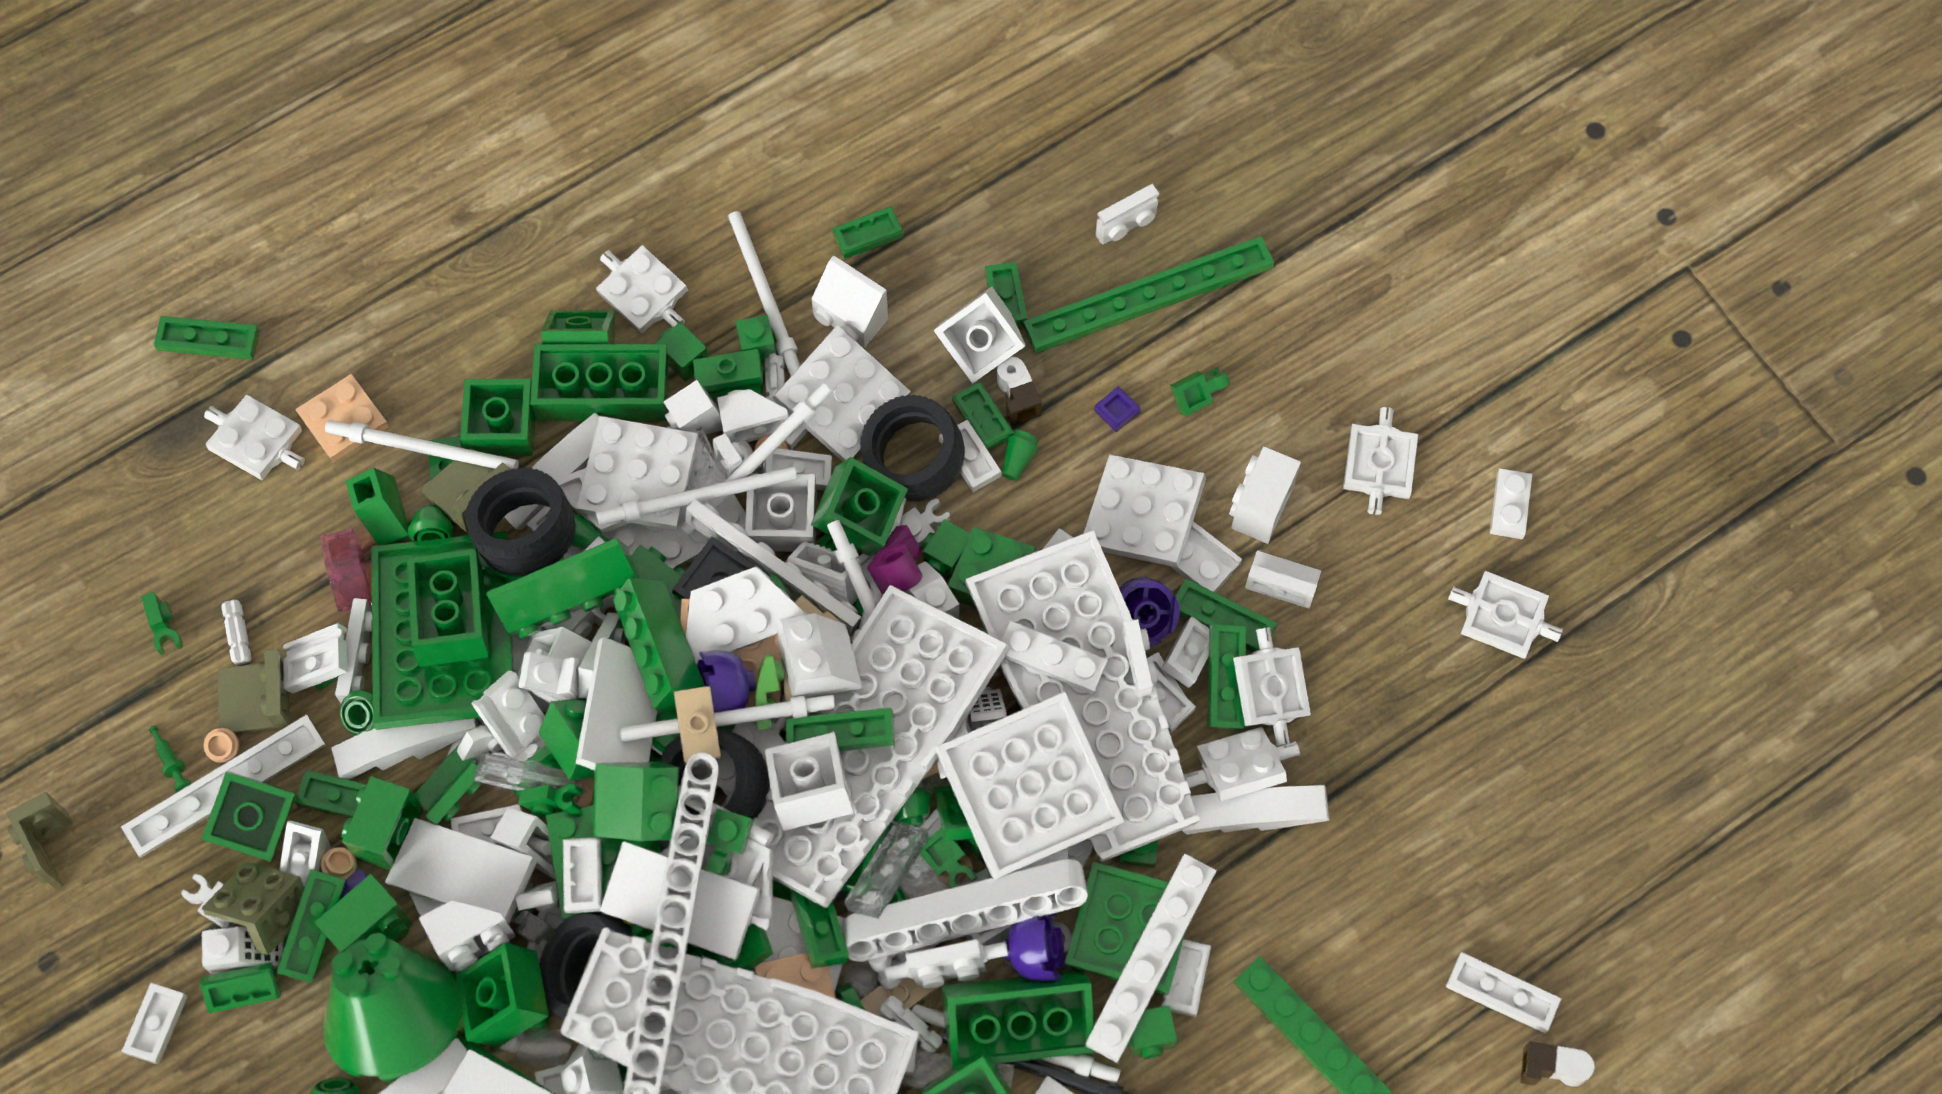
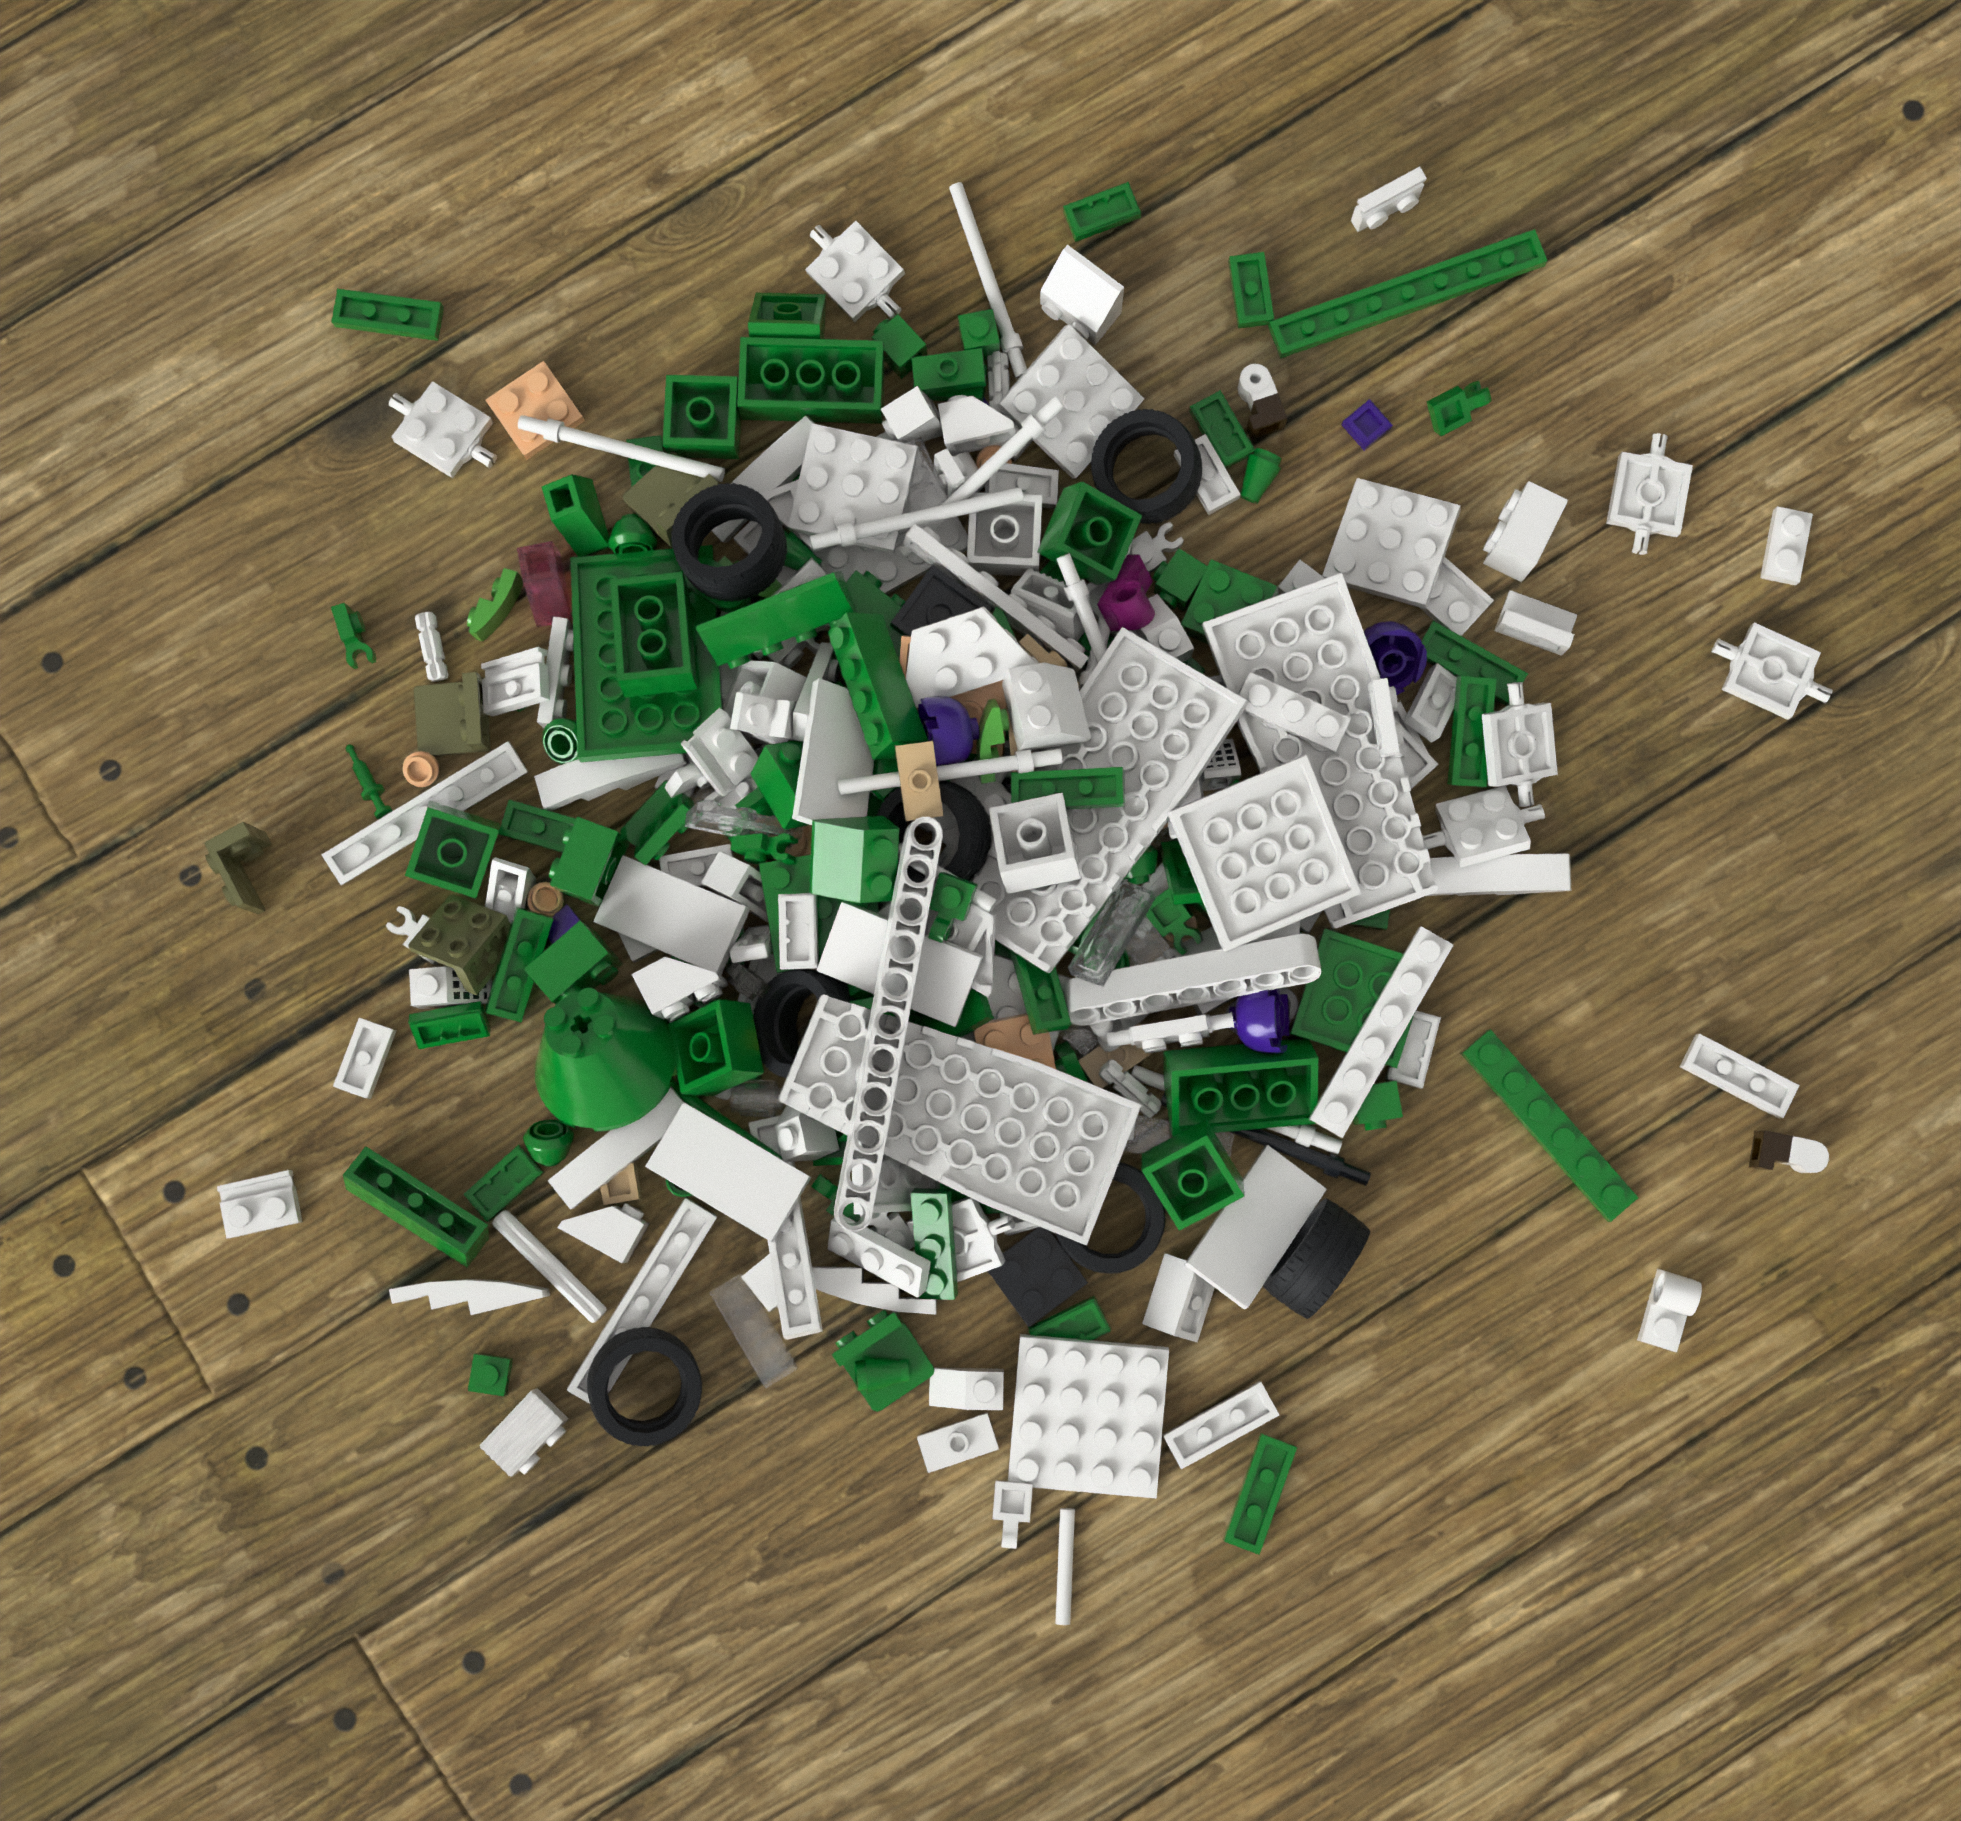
camera: 10 degrees right, 15 degrees up
white slope [934,286,1026,384] -> none
none -> bright green slope [467,568,525,641]

